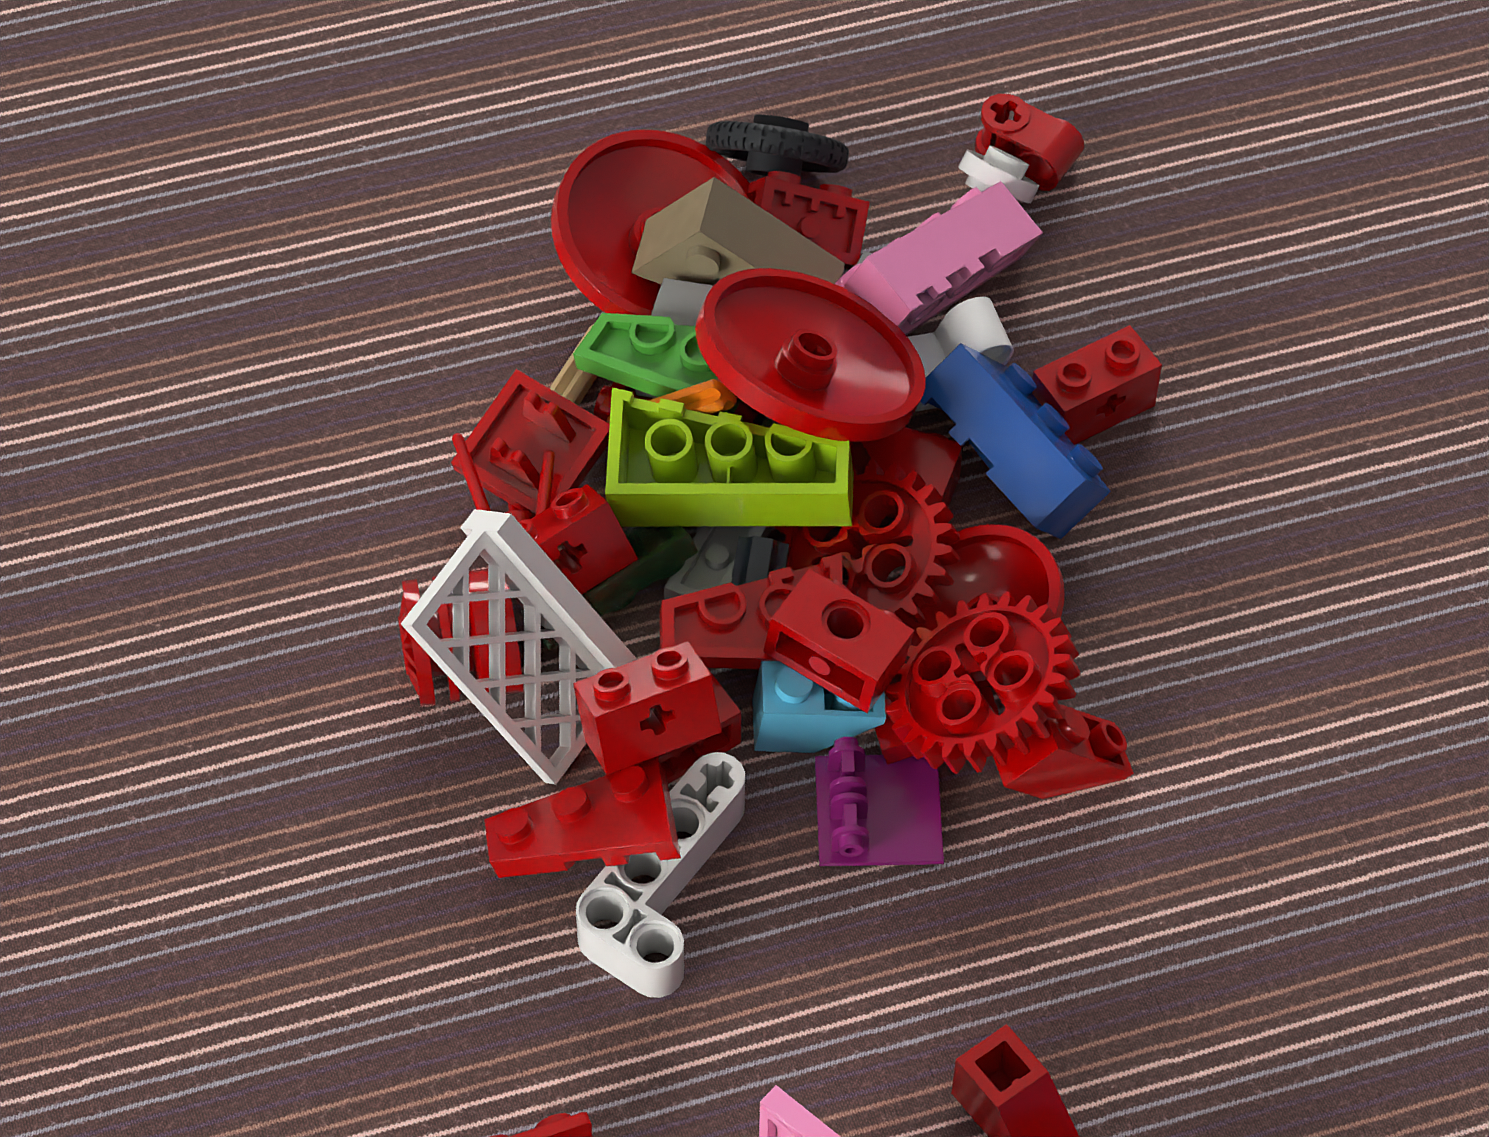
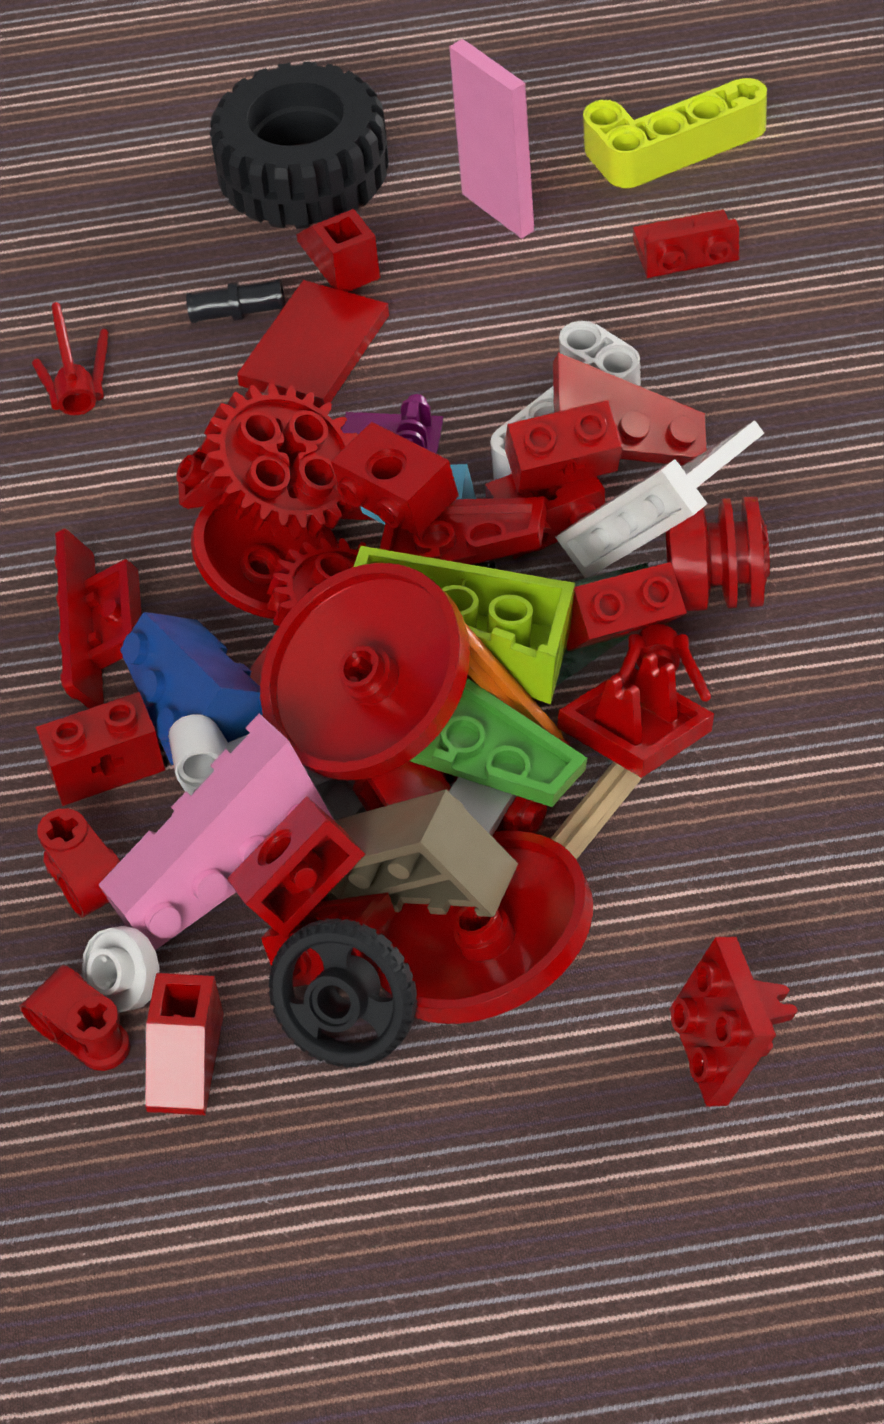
camera: 165 degrees left, 5 degrees down
none -> red plant [32,302,109,415]
none -> red piece [37,808,120,918]
none -> red bracket [54,528,142,709]
none -> slope [145,973,224,1115]
none -> black pin [186,279,285,323]
none -> red brick [227,796,365,938]
none -> red tile [237,280,389,408]
none -> red plate [670,937,798,1107]

